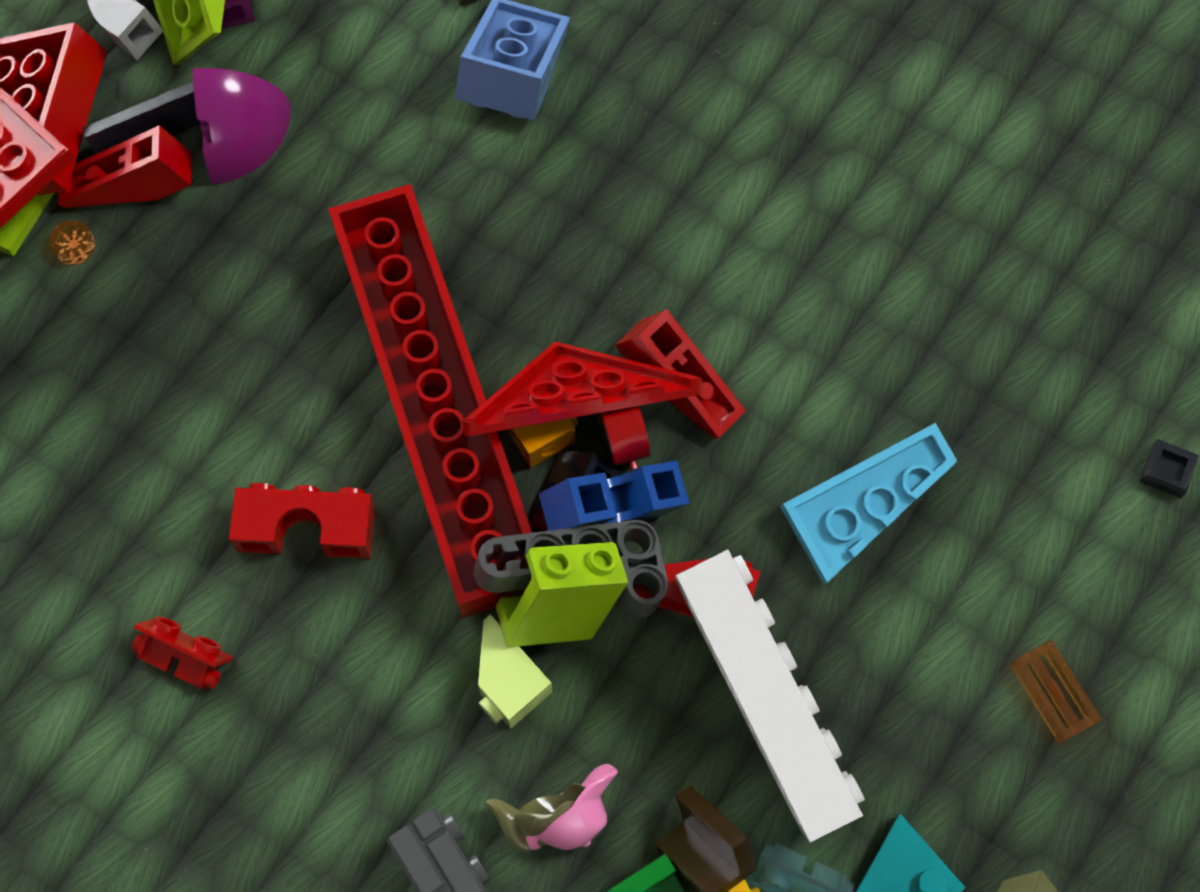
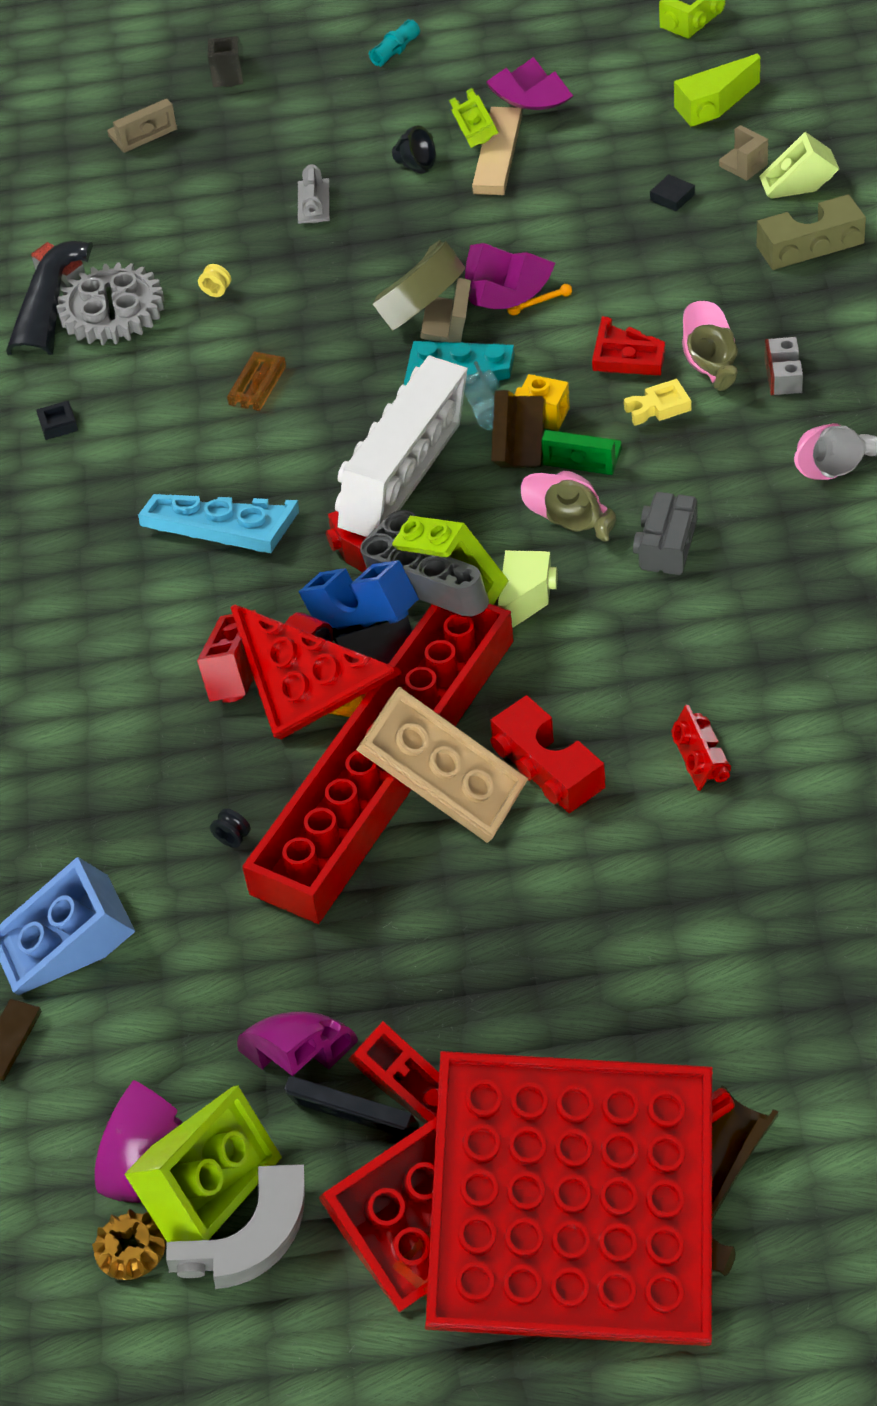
camera: 125 degrees left, 20 degrees down
none -> black bush [210,809,251,848]
none -> tan tile [356,687,528,843]

